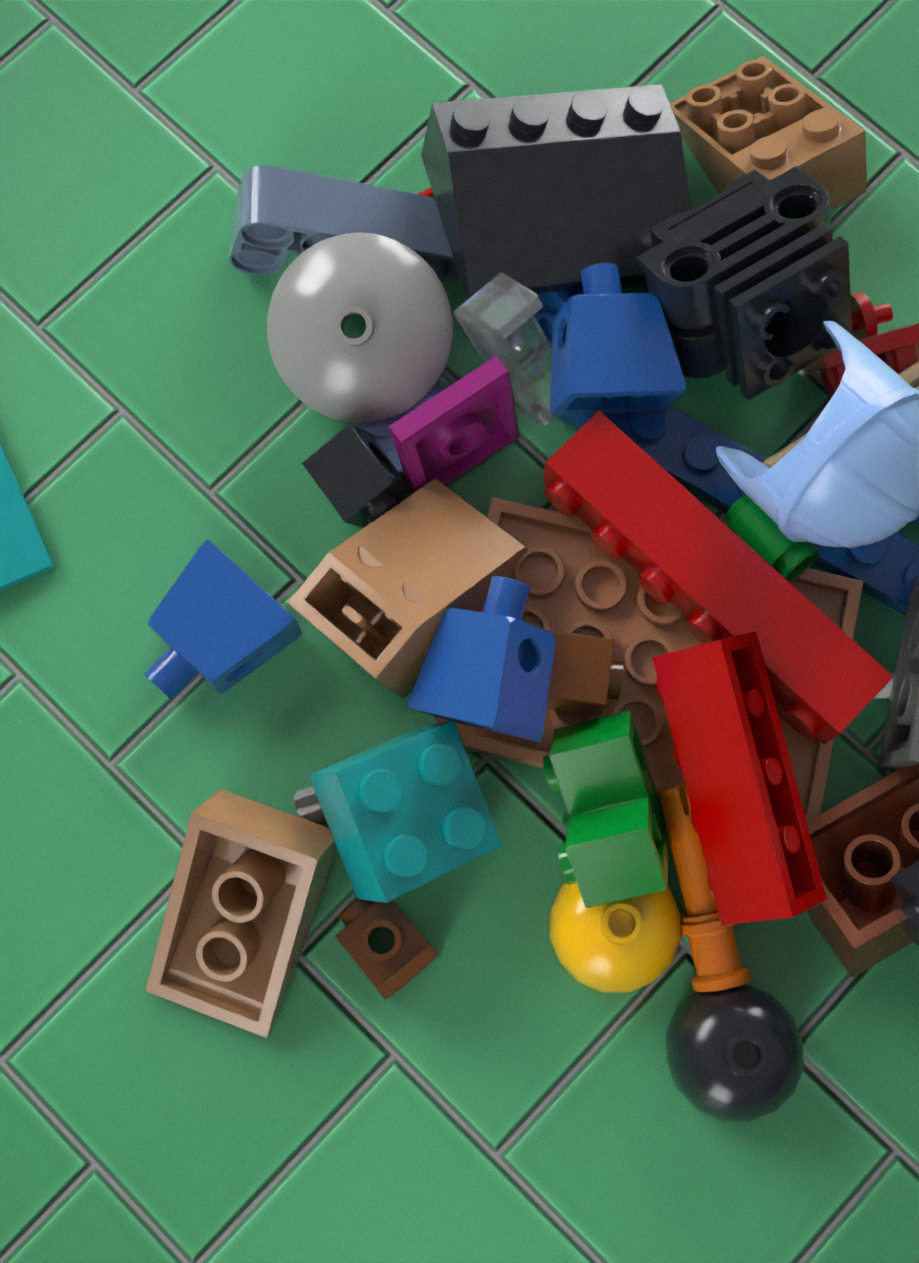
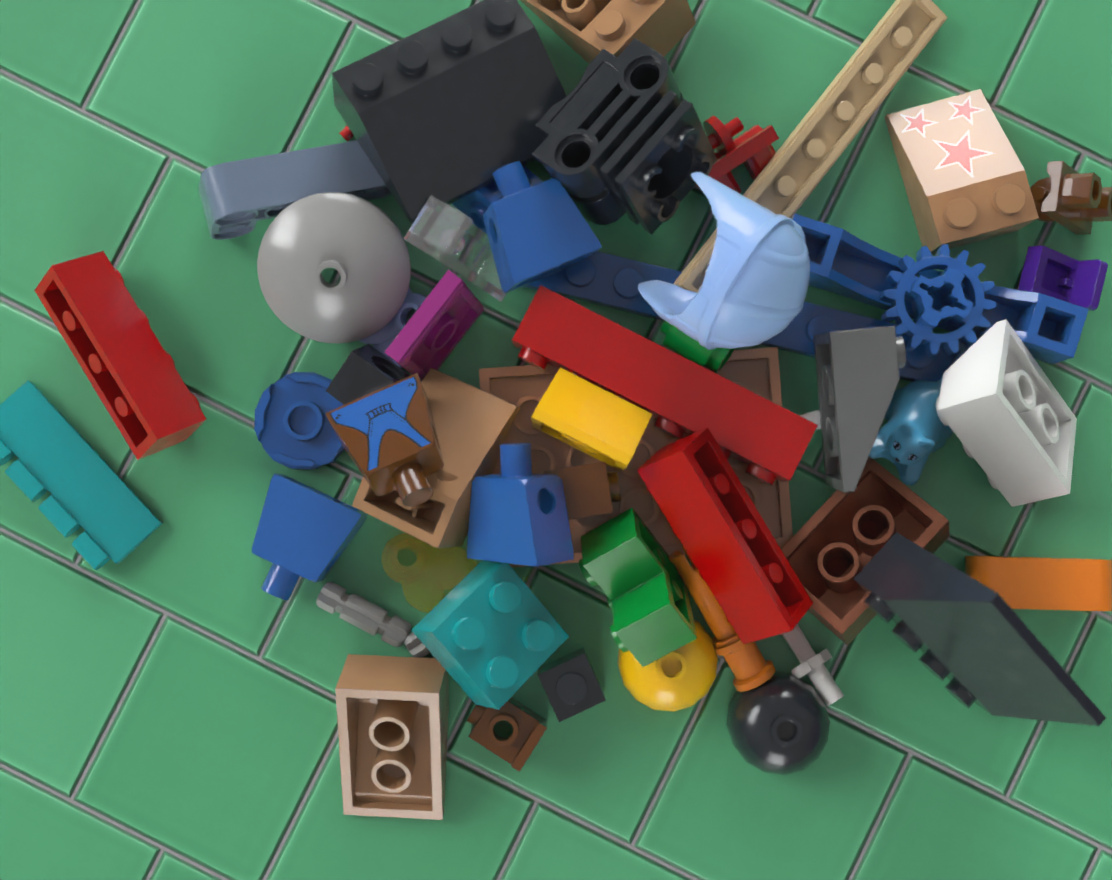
camera: 15 degrees left, 10 degrees up
none -> red brick [34,251,206,460]
none -> blue tile [254,372,345,470]
none -> light grey axle [316,582,411,647]
none -> reddish brown torso [325,373,444,507]
none -> clear yellow plate [381,533,477,613]
none -> yellow slope [531,367,652,472]
none -> black brick [538,647,606,722]
none -> white piece [781,624,845,706]

